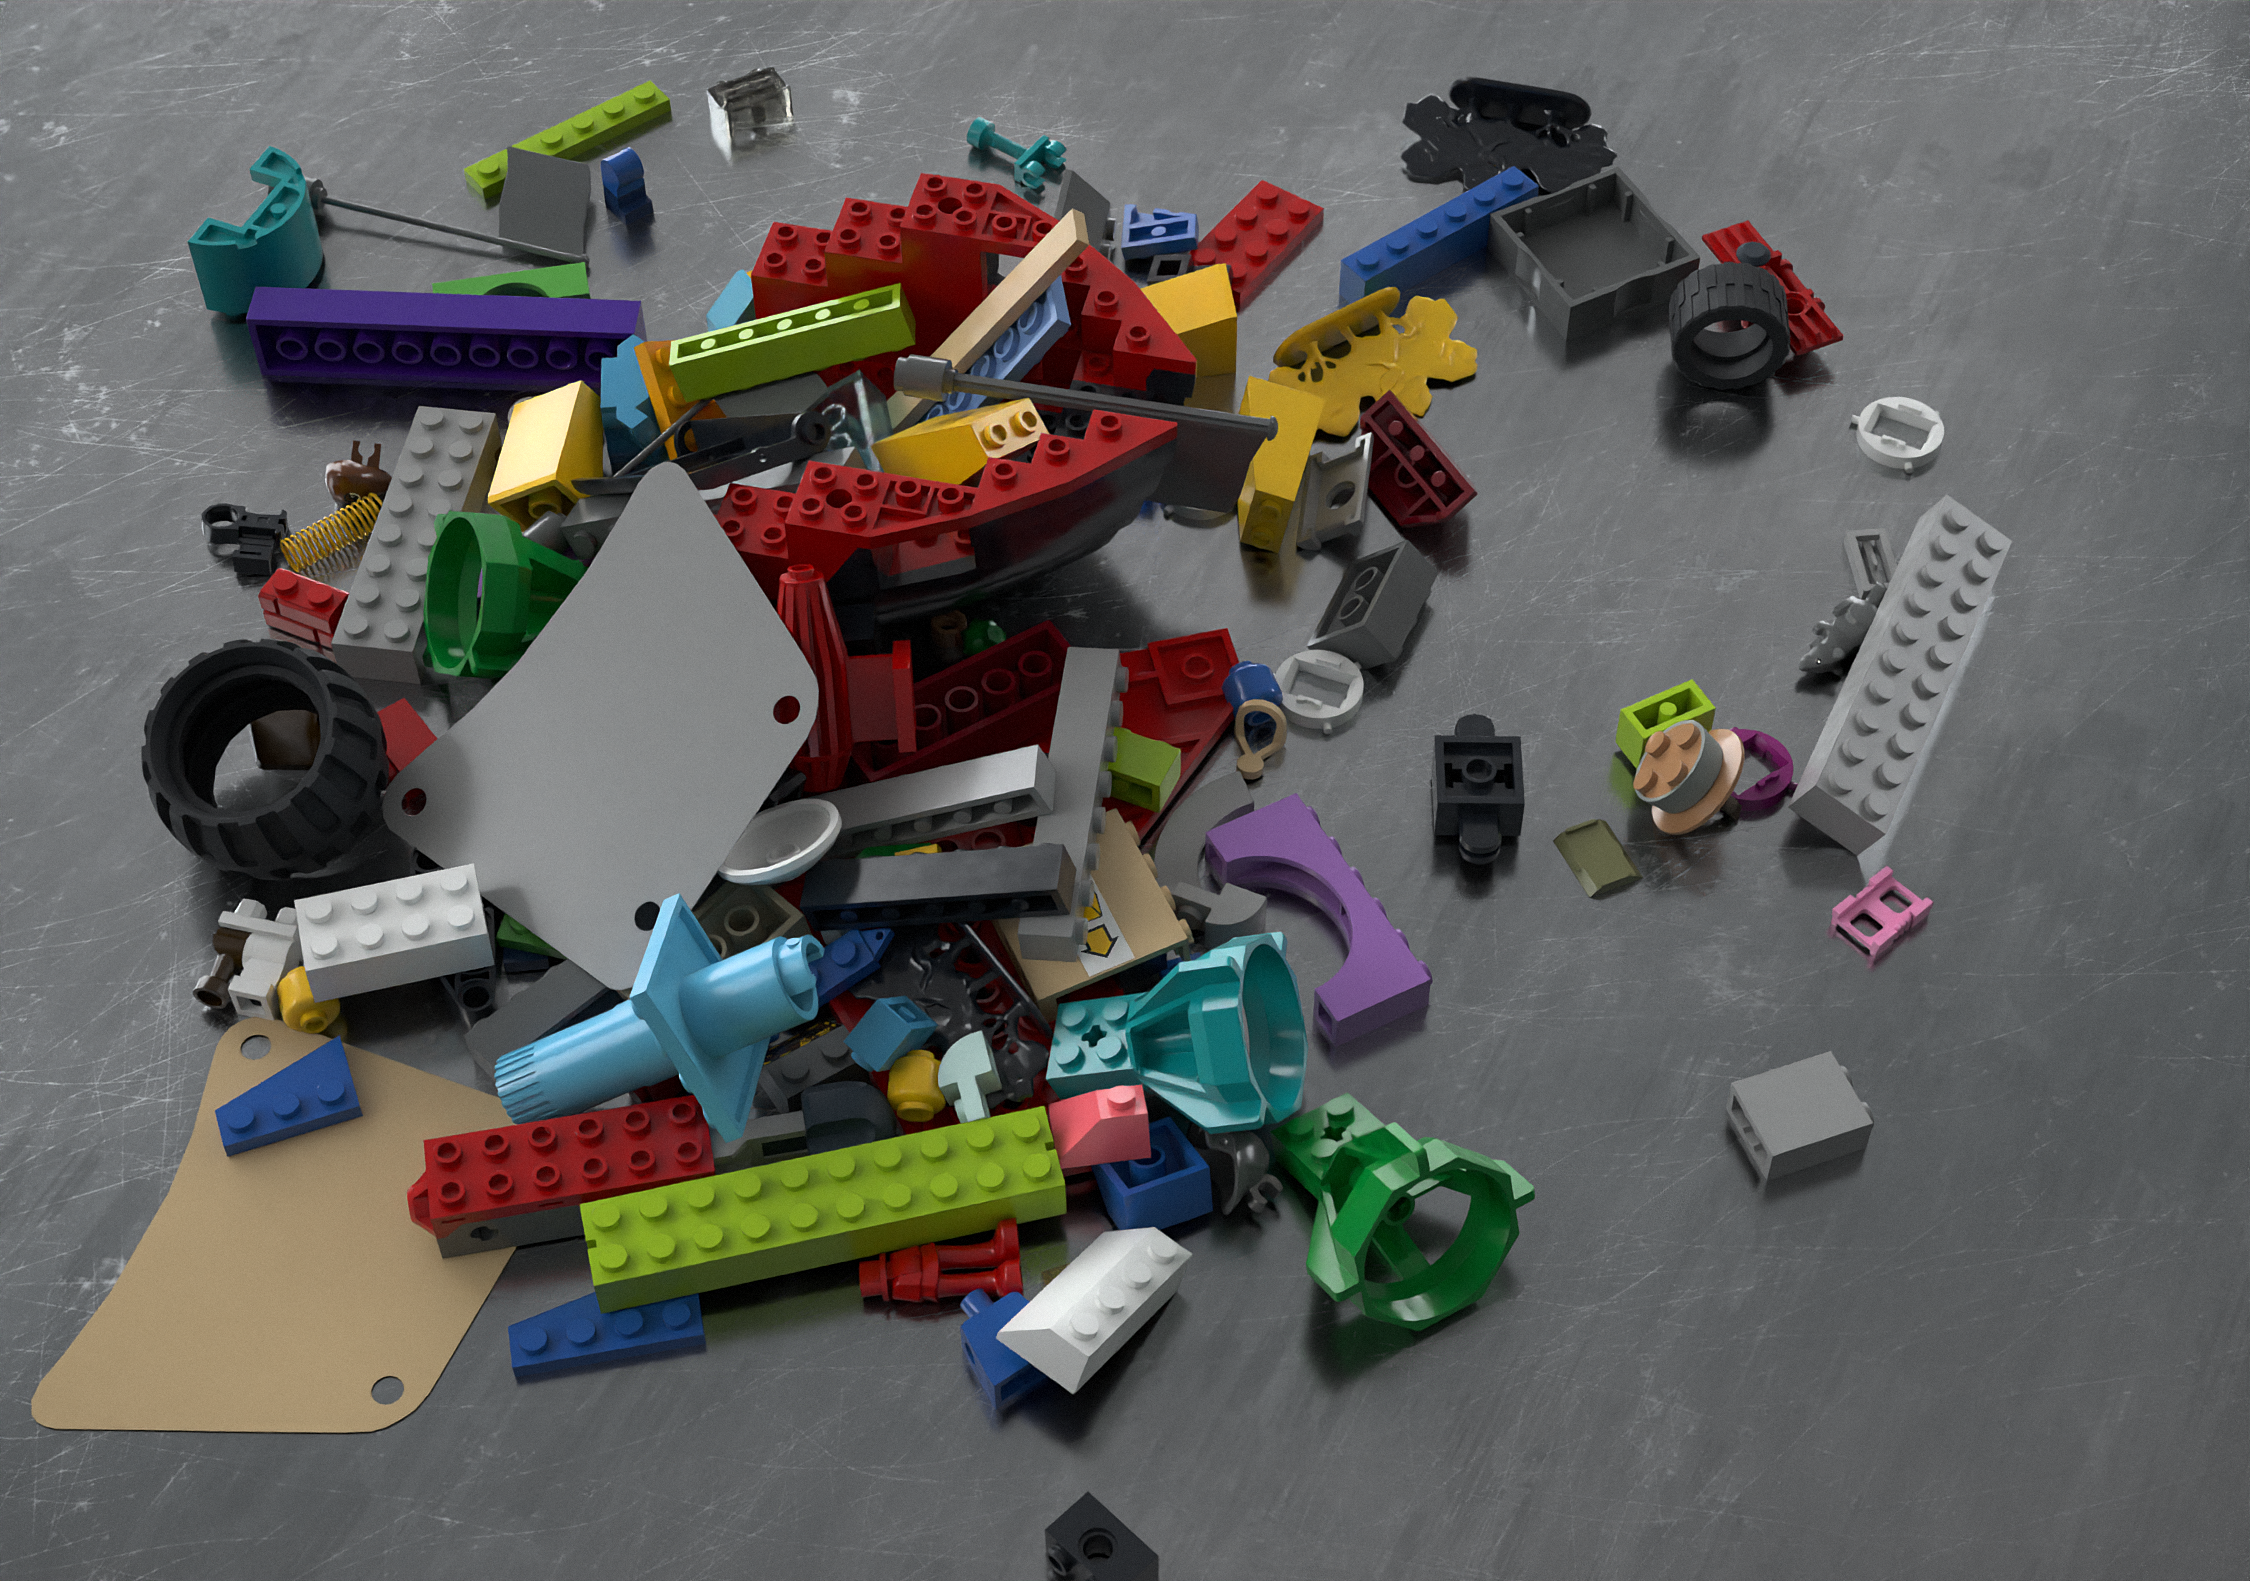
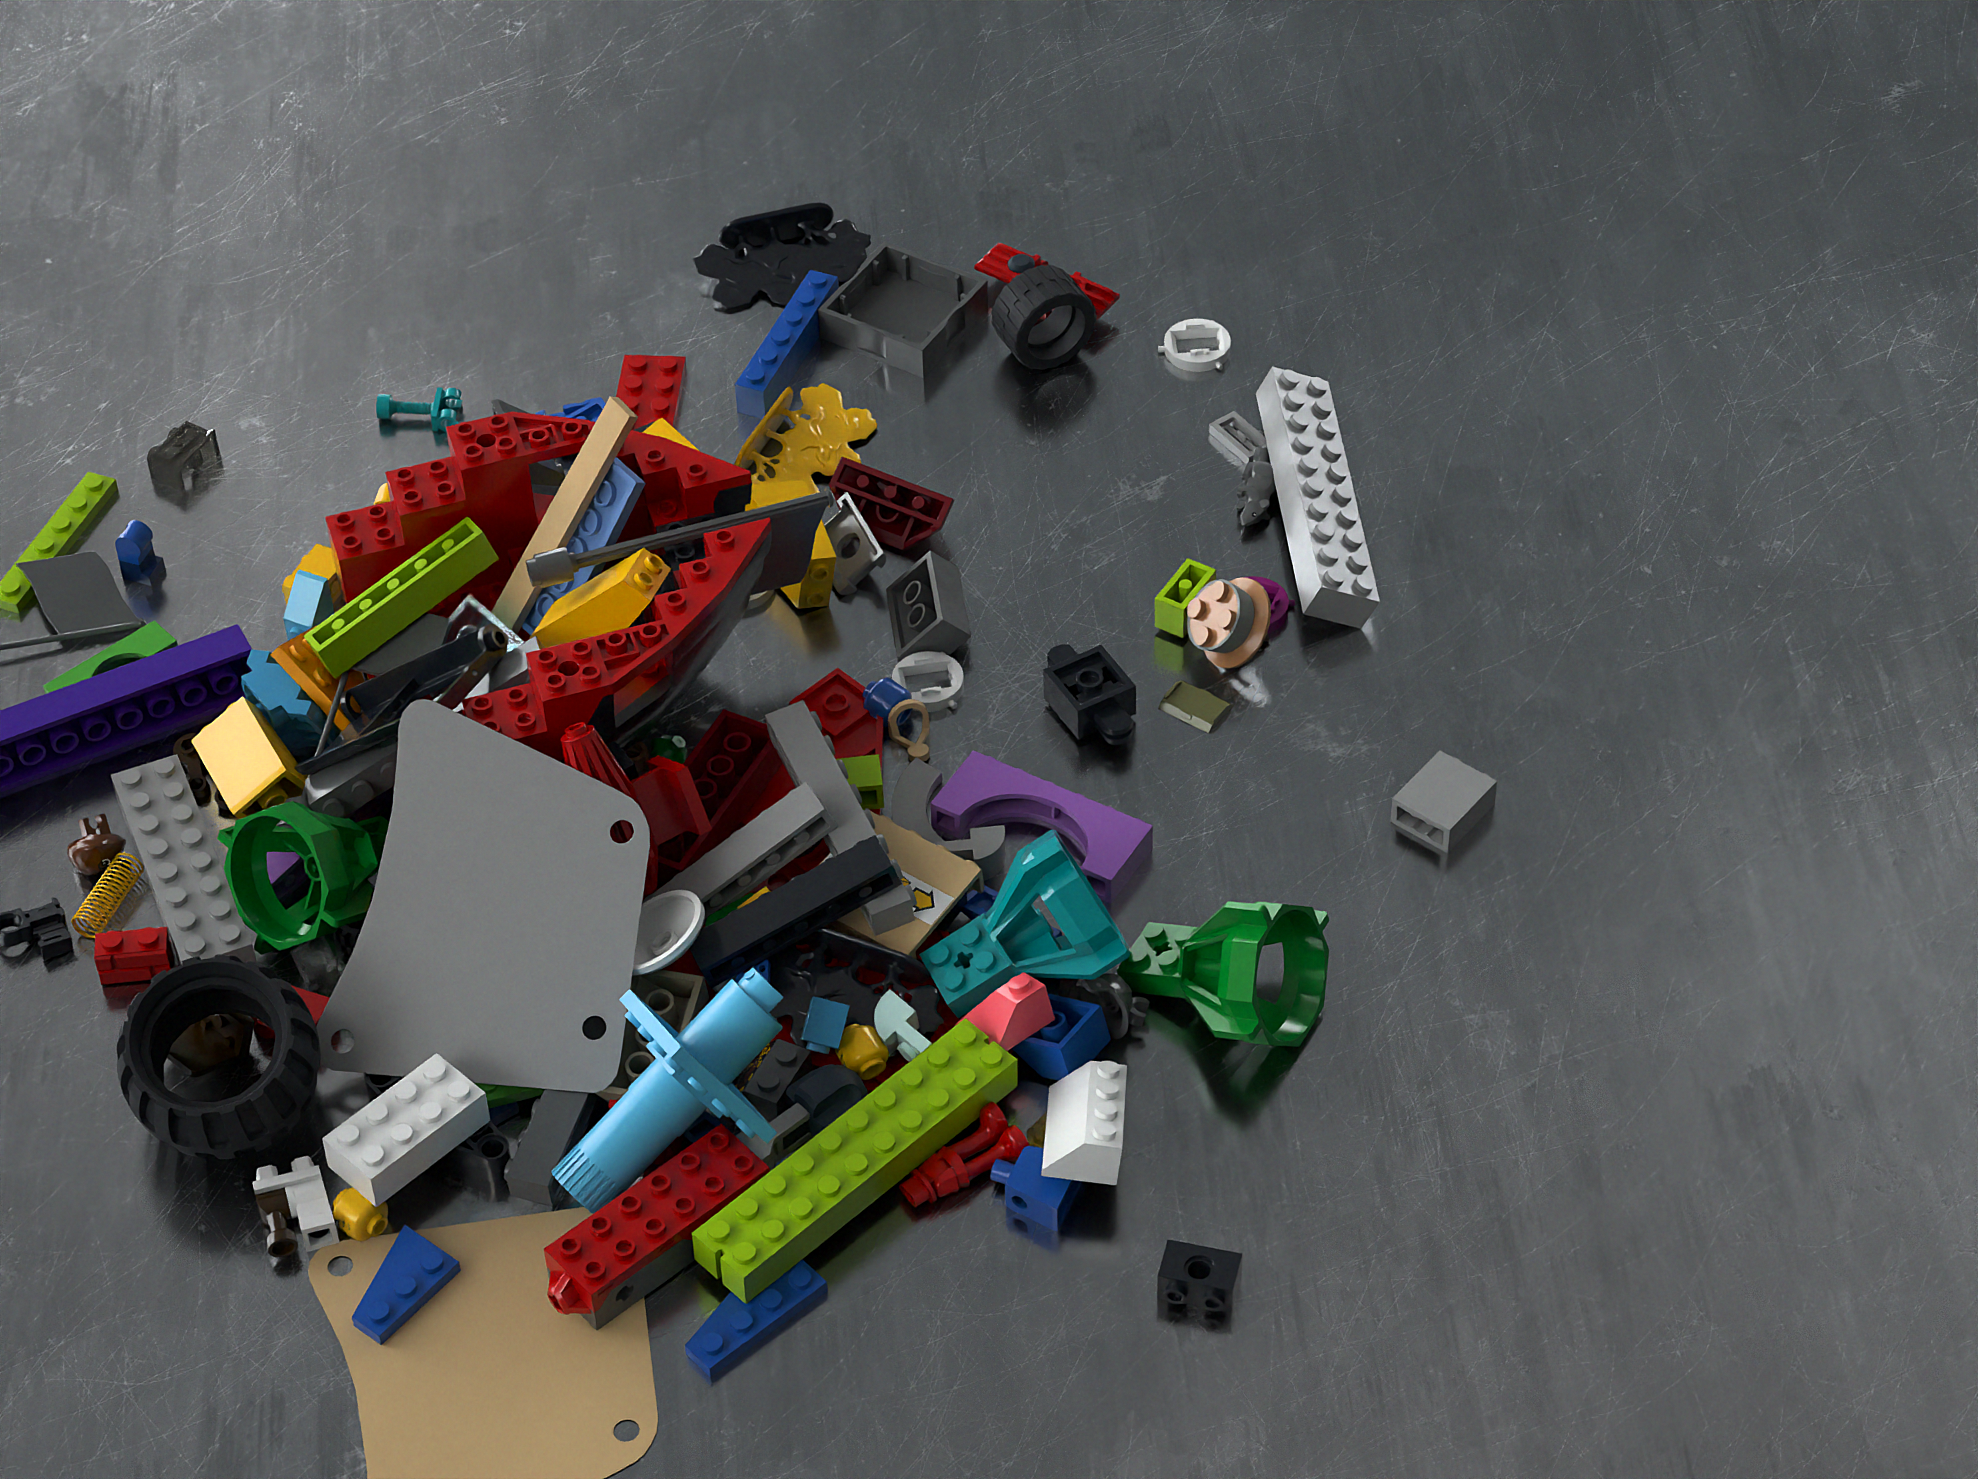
camera: 30 degrees left, 5 degrees down
bright pink piece [1831,866,1934,958] -> none

